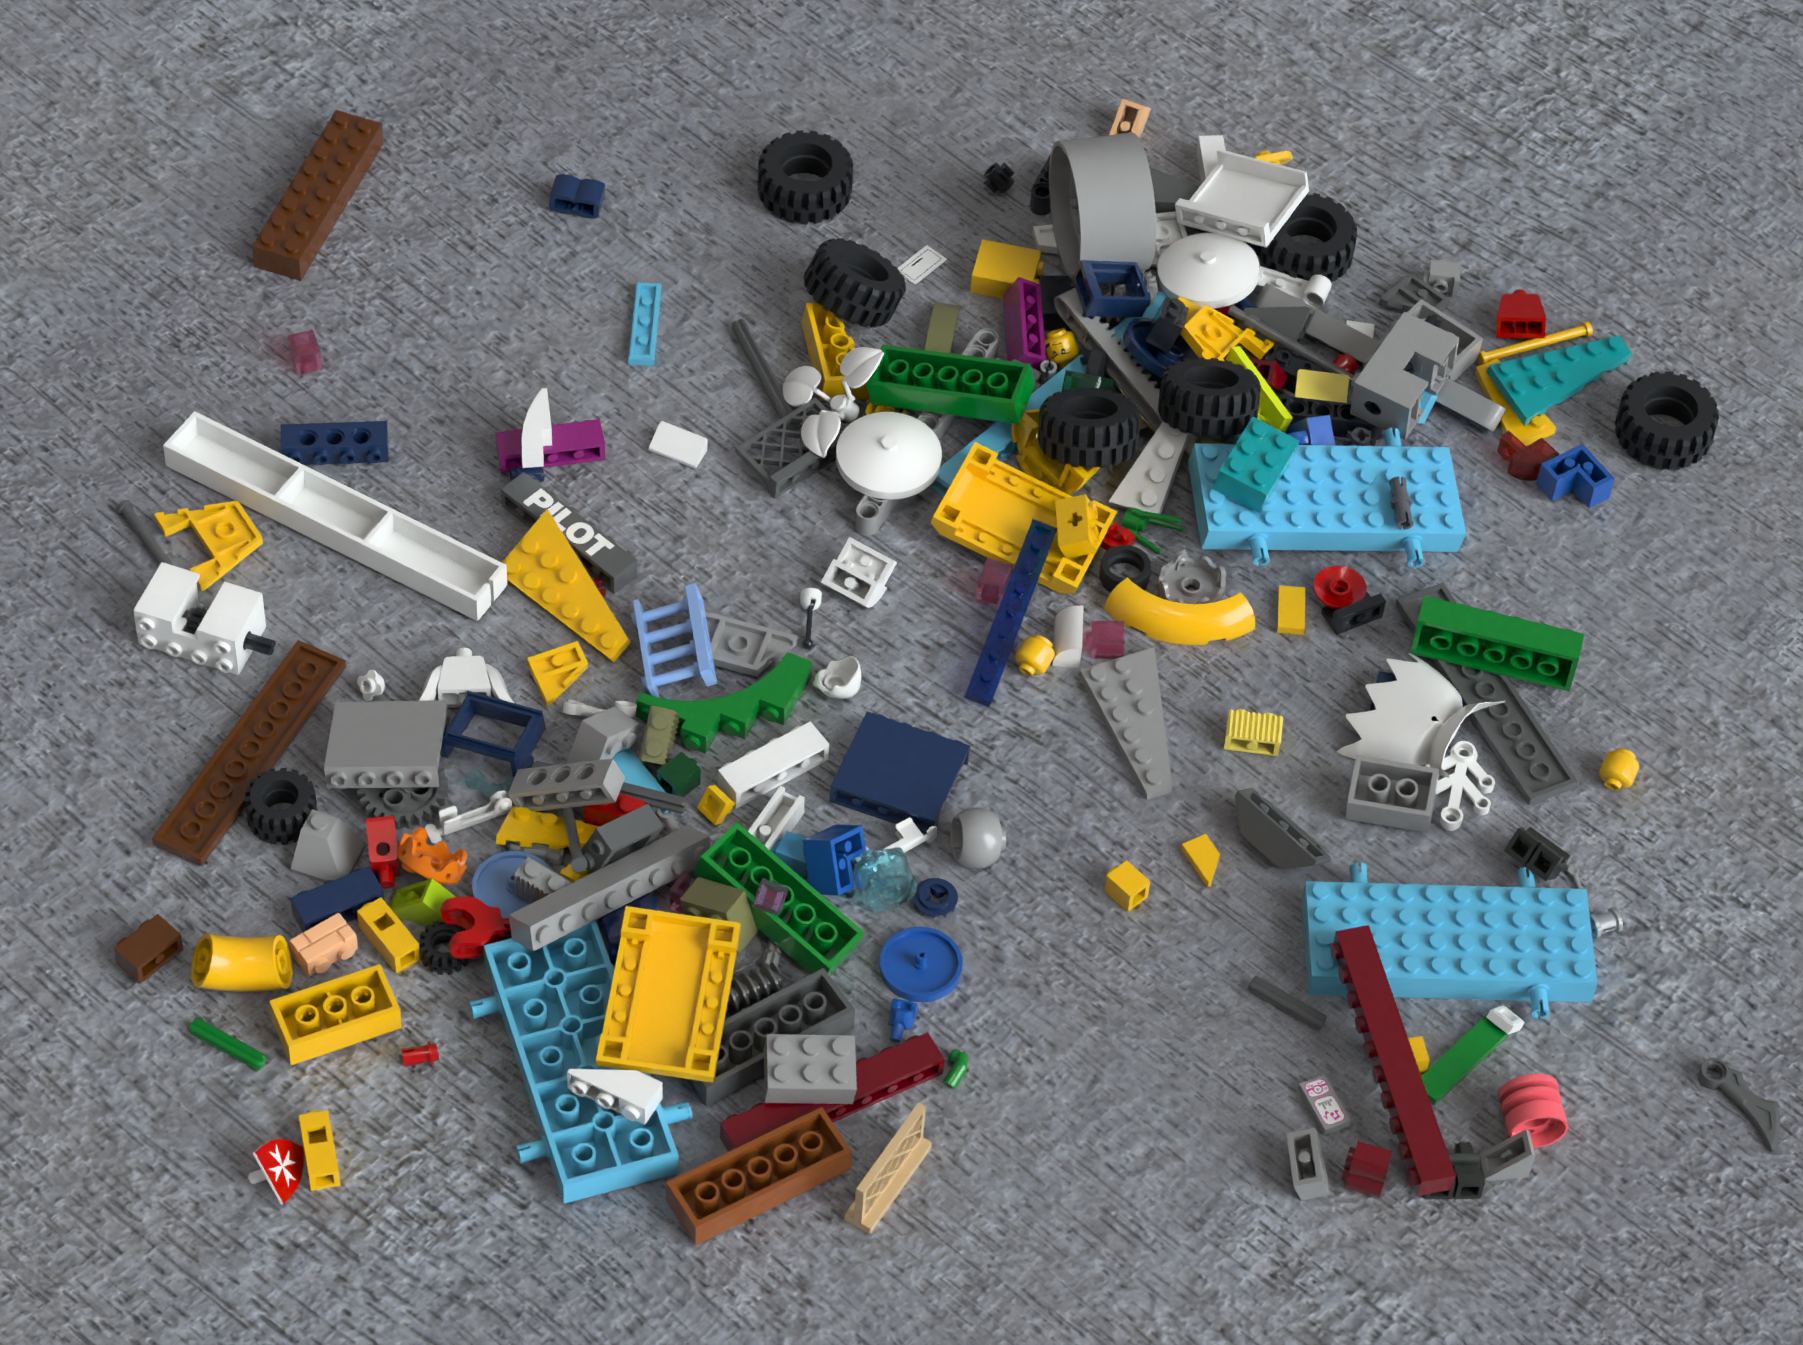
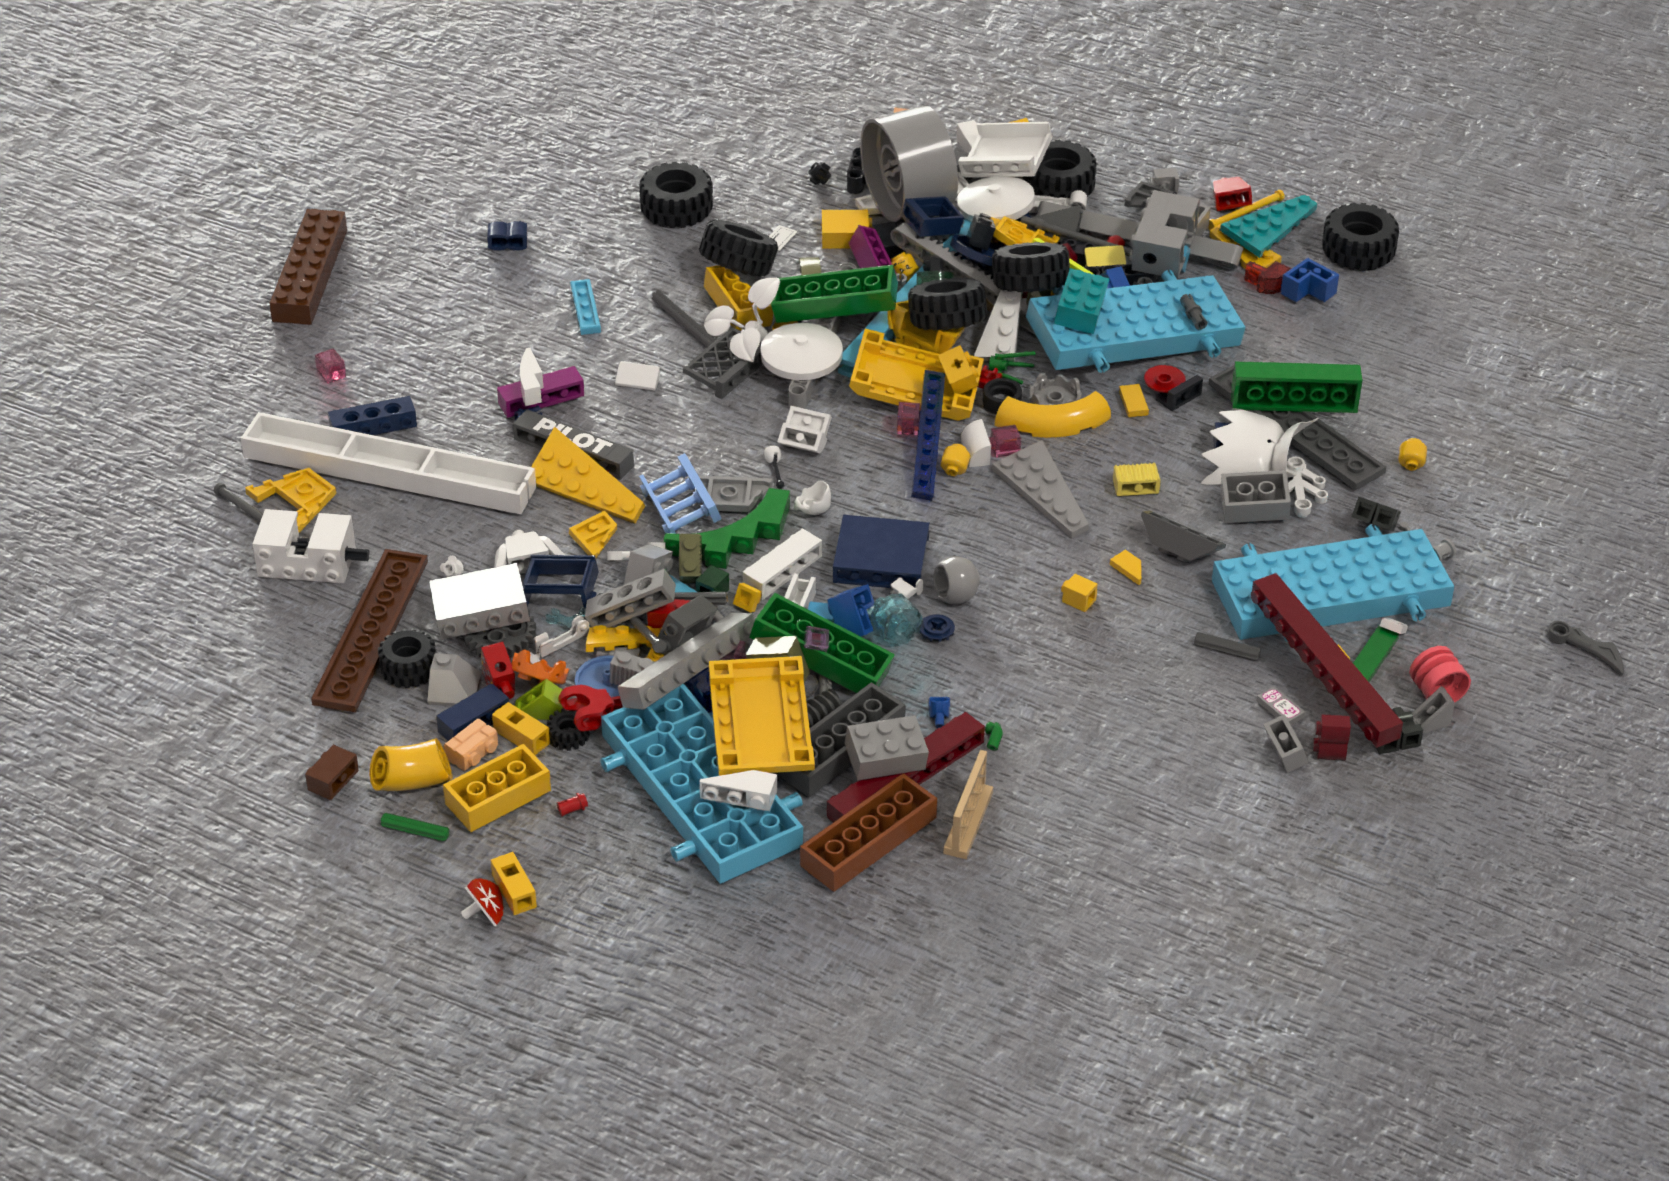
camera: 10 degrees left, 10 degrees down
blue piece [879,927,963,1002] -> none

